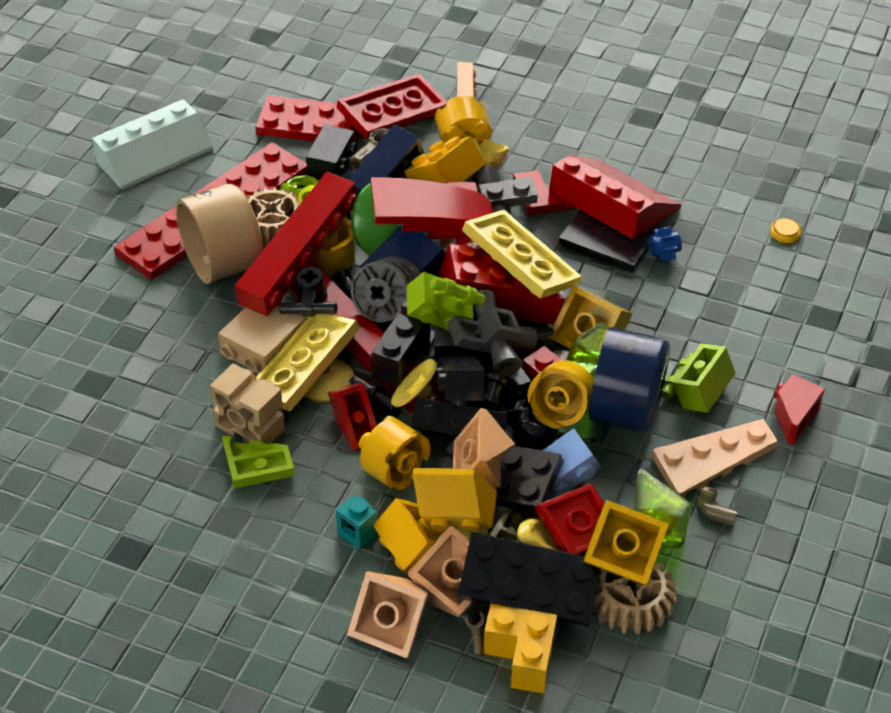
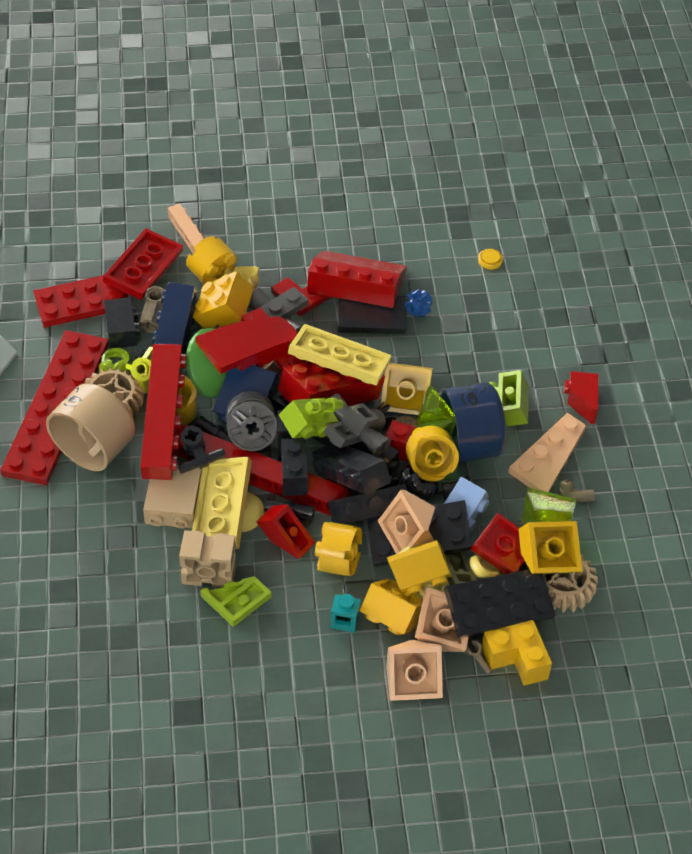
camera: 30 degrees left, 5 degrees up
light yellow dish [391,359,437,407] -> none

